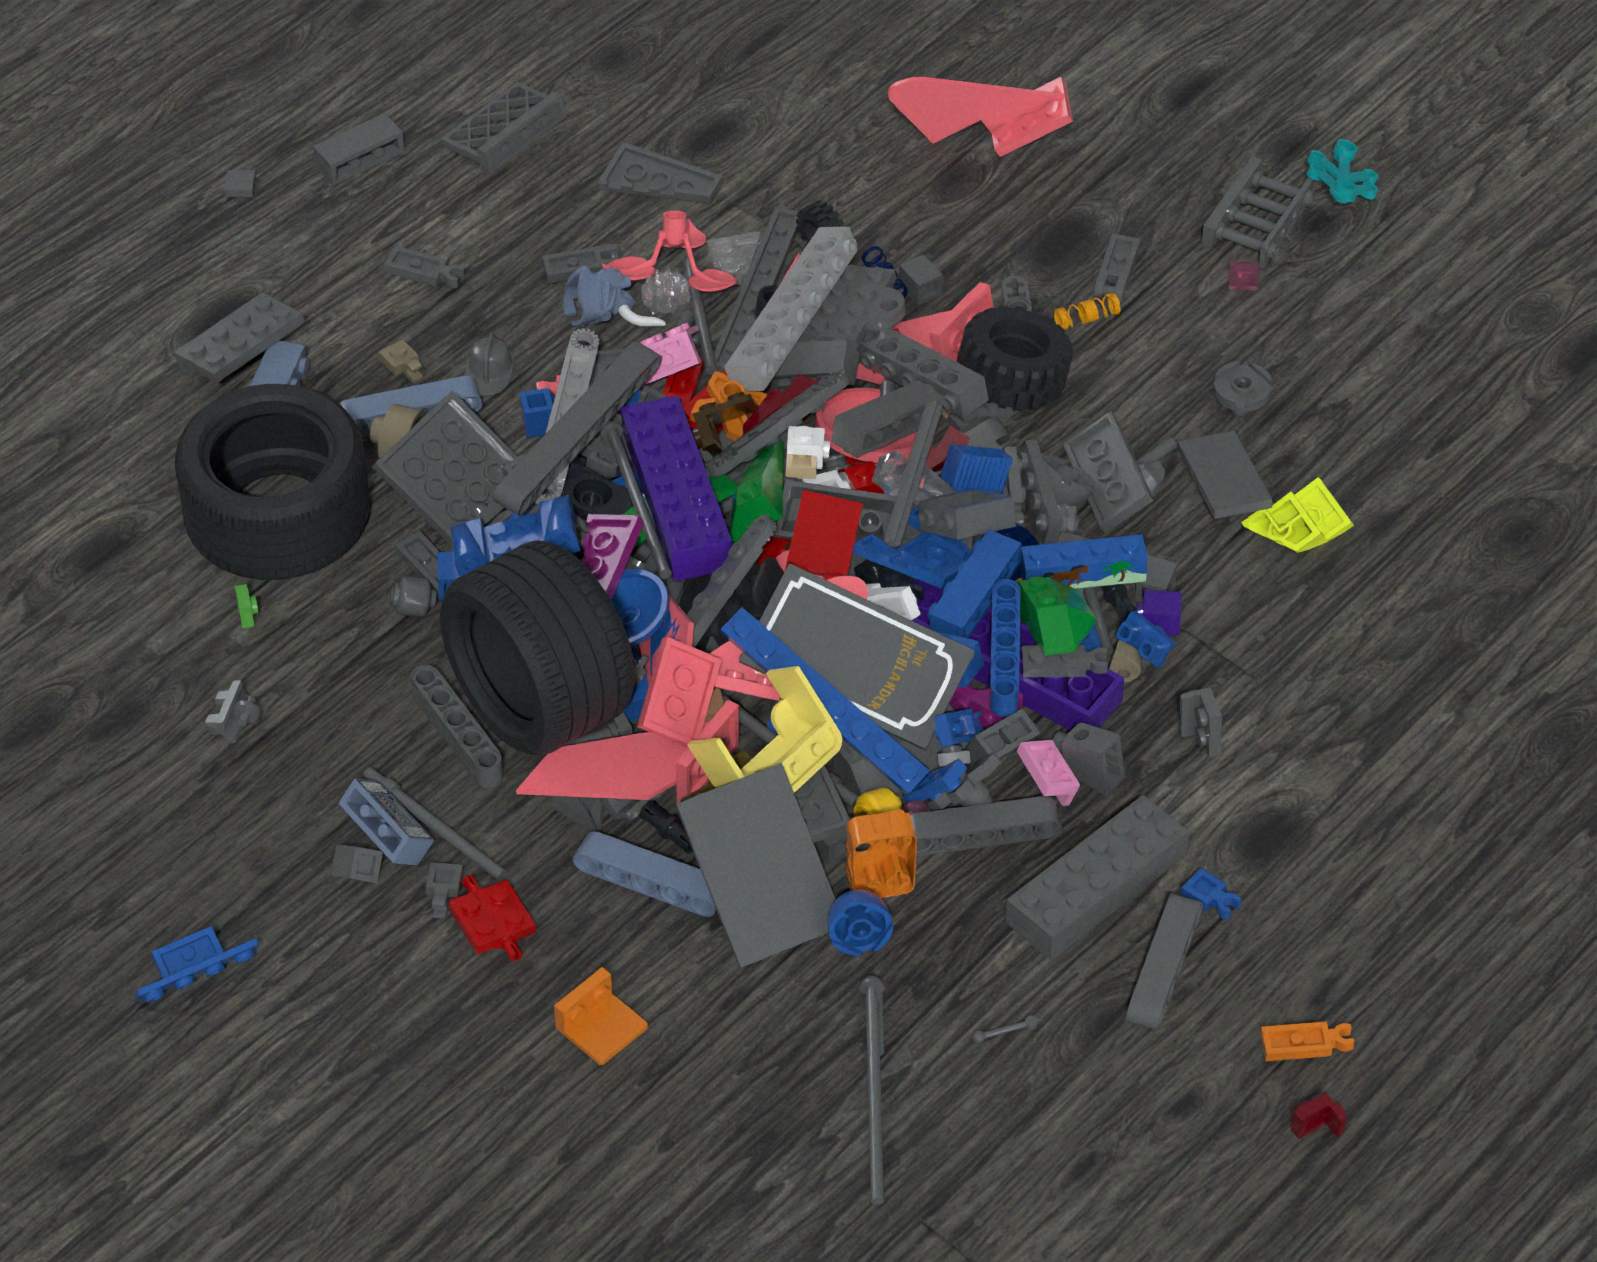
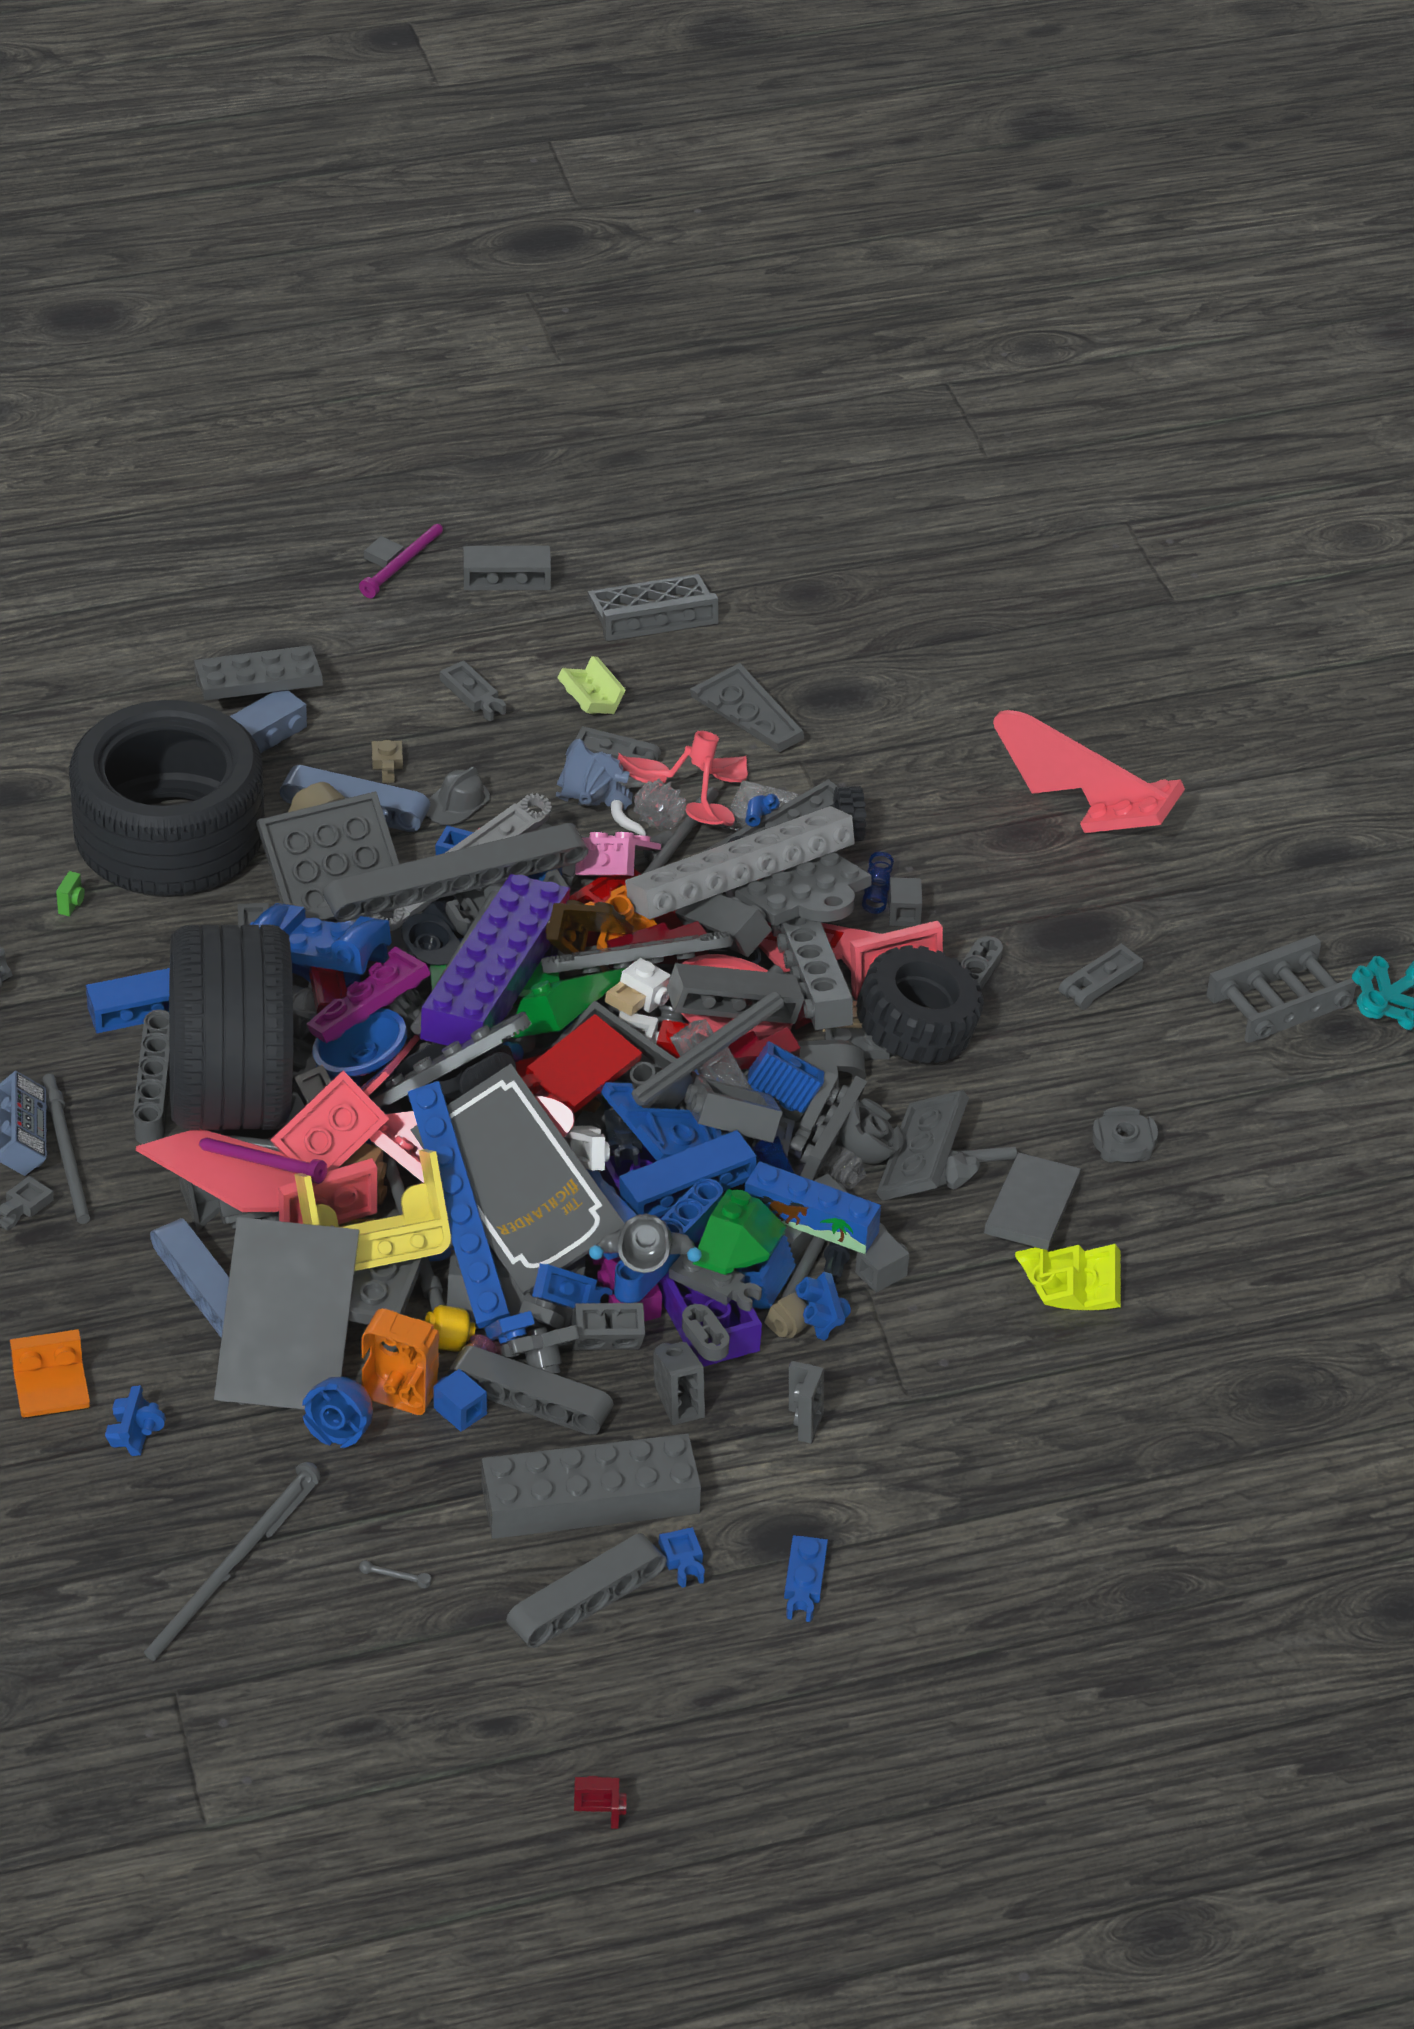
camera: 30 degrees right, 5 degrees down
red plate [449,875,536,962] -> none
bright pink bracket [1017,740,1080,806] -> none
light orange piece [1054,293,1121,330] -> none
dark purple brick [1137,590,1181,635] -> none
clear pink plate [1229,261,1260,291] -> none
orange plate [1260,1021,1355,1061] -> none
none -> blue brick [86,968,170,1034]
none -> blue hips [105,1385,166,1456]
none -> magenta bar [199,1137,327,1184]
none -> magenta bar [359,524,443,598]
none -> blue brick [434,1369,487,1432]
none -> yellowish green bracket [558,656,625,714]
none -> dark grey piece [589,1214,702,1273]
none -> dark grey beam [682,1304,730,1361]
none -> blue arm [745,793,780,827]
none -> blue plate [784,1535,828,1622]

